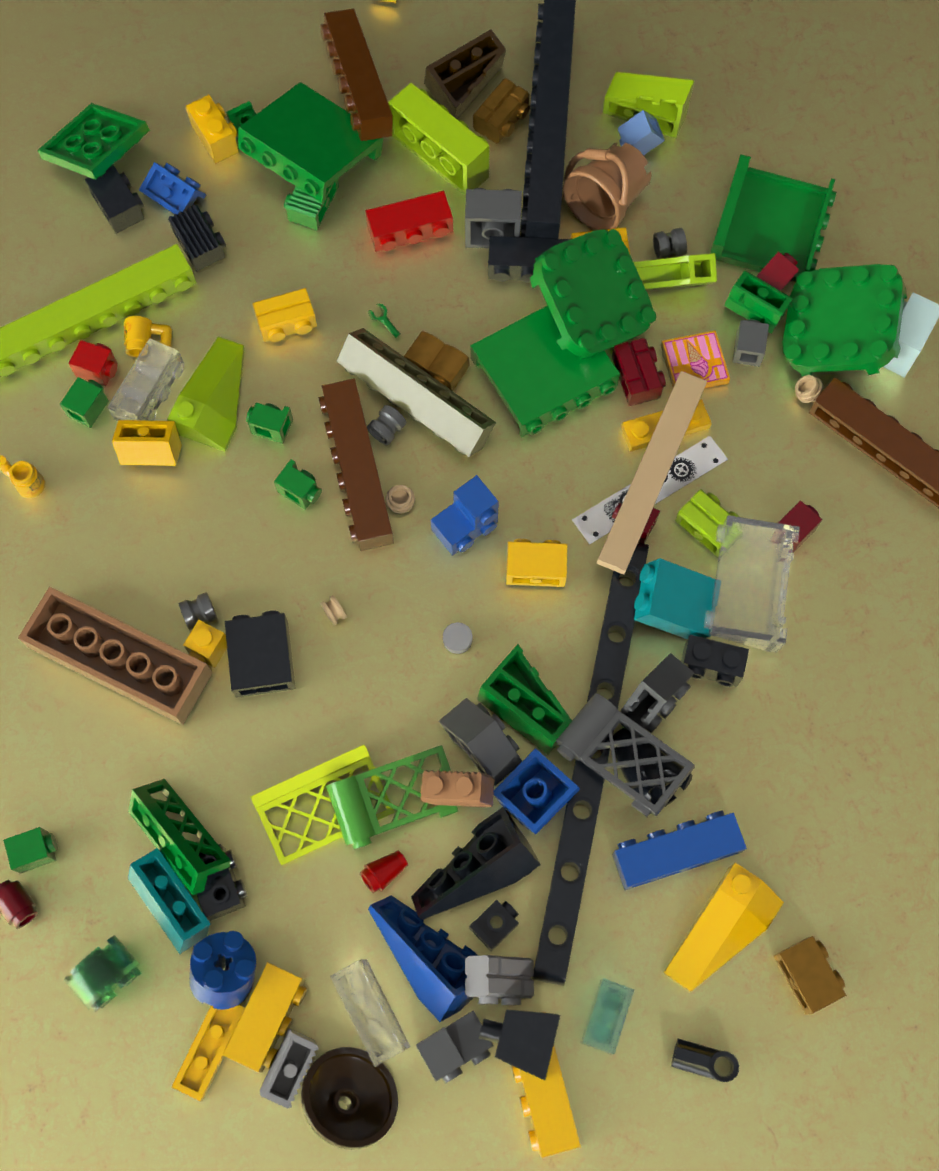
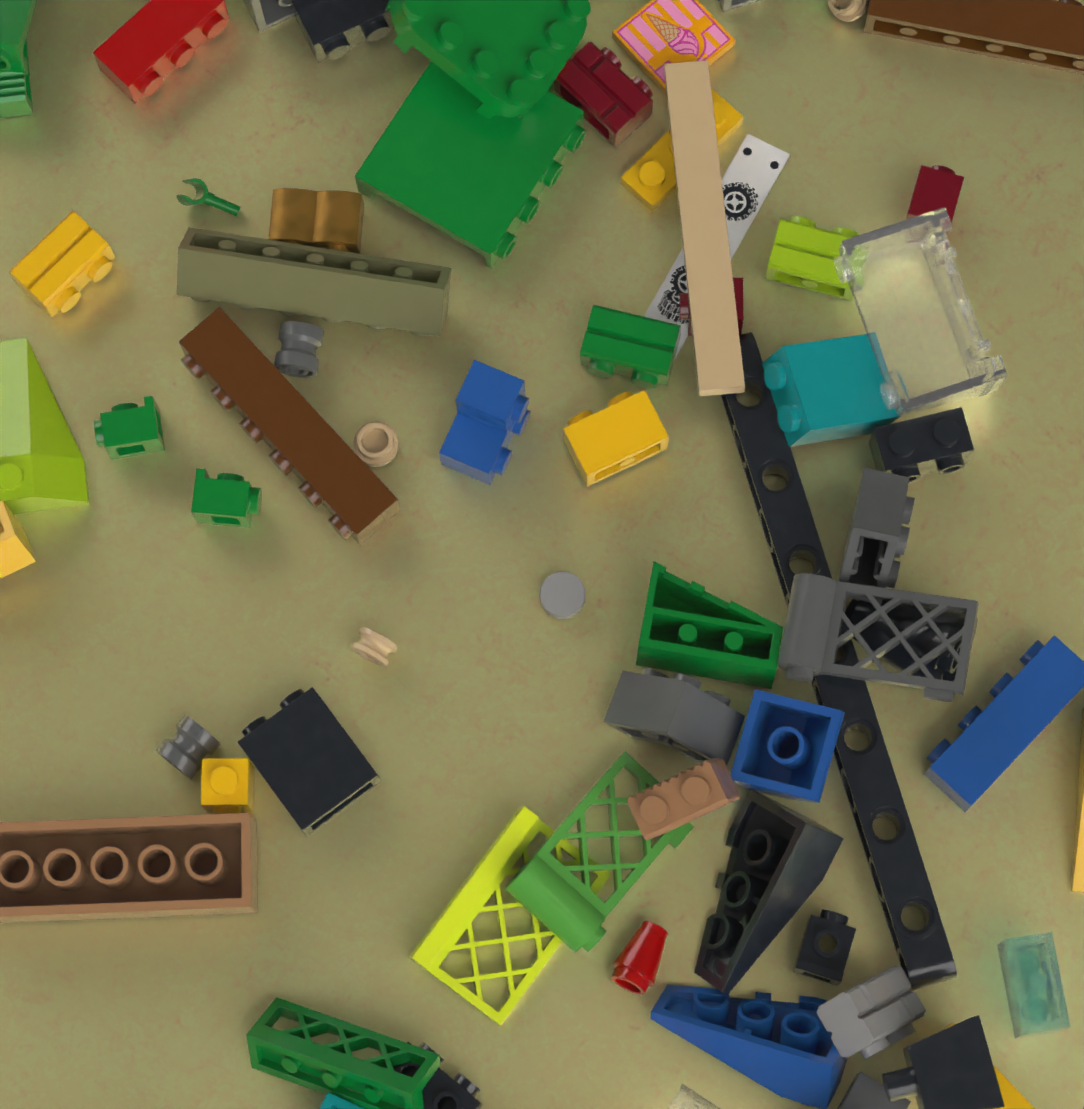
camera: 25 degrees left, 5 degrees up
none -> green brick [580,305,681,389]

